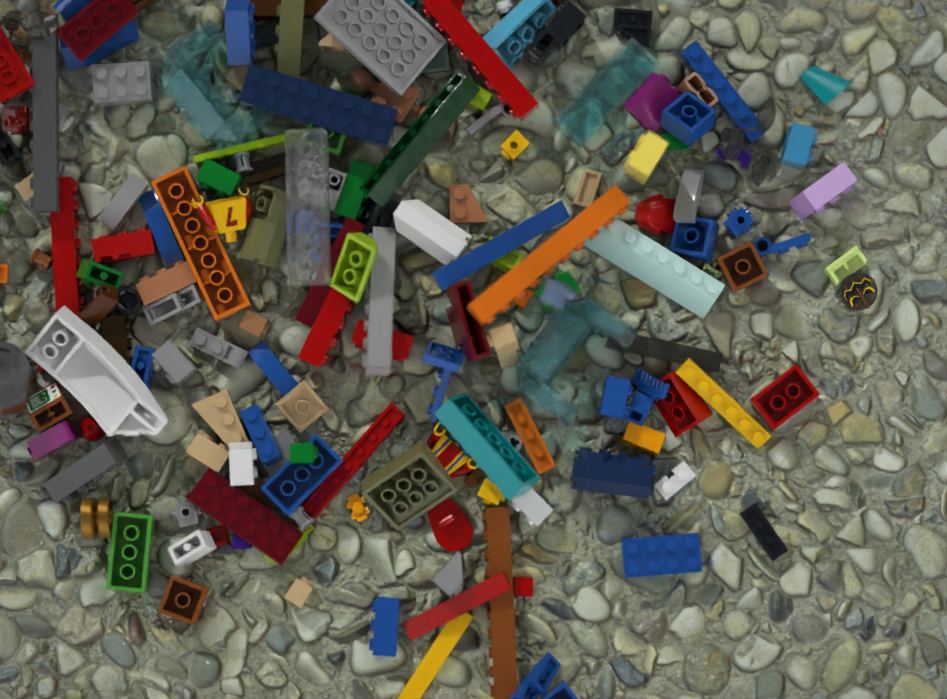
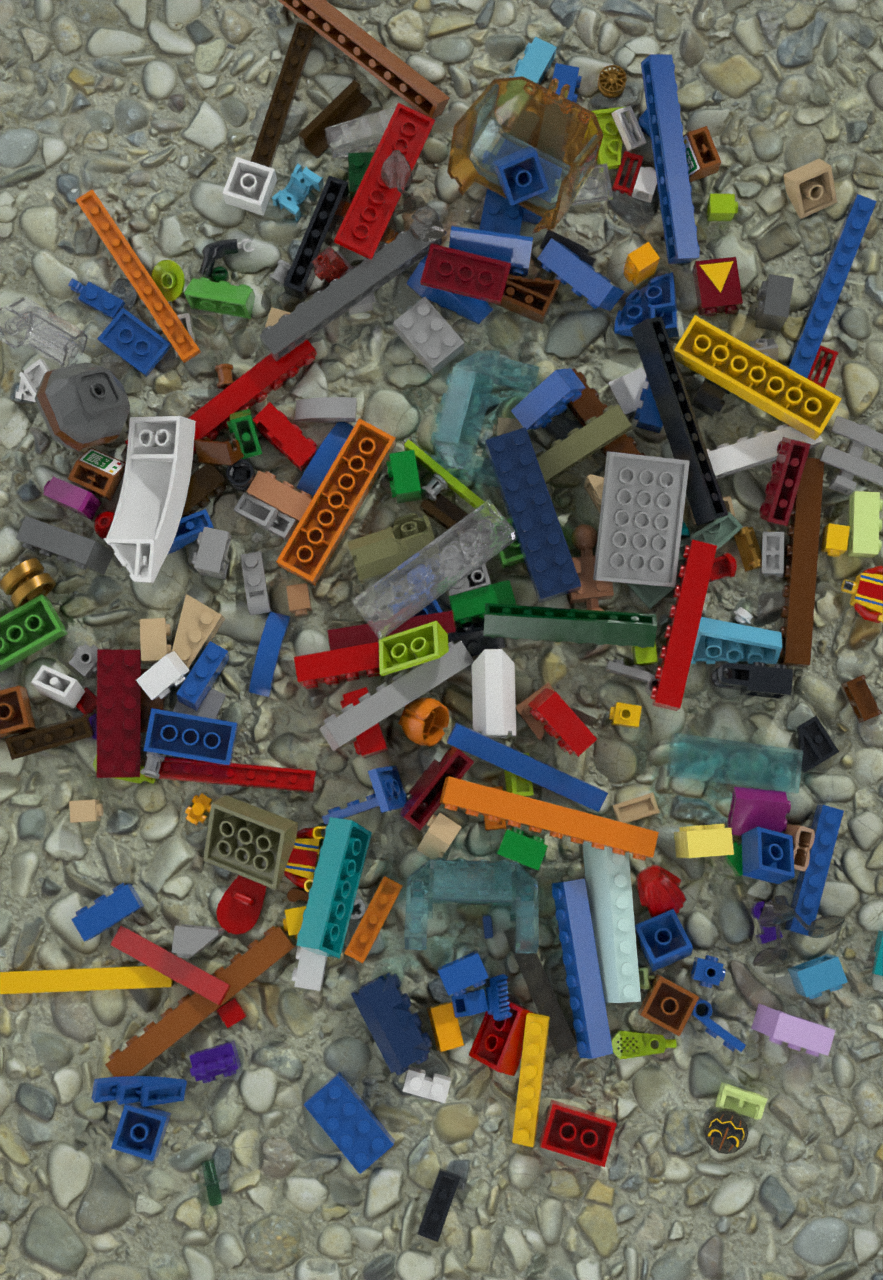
camera: 55 degrees right, 5 degrees down
yellow torso [191,187,253,243] -> none
tan tile [275,380,329,433] -> none
green brick [290,443,317,464] -> none
sand blue piece [540,278,577,309] -> none
light grey slope [673,169,704,223] -> none
none -> dark brown panel [5,712,94,760]
none -> dark purple brick [189,1041,241,1083]
none -> clear green axle [201,1159,222,1206]
none -> orange piece [398,697,449,746]
none -> dark blue tile [482,914,494,939]
none -> red brick [528,688,597,757]
none -> blue brick [552,878,613,1059]
none -> lime piece [611,1030,676,1060]

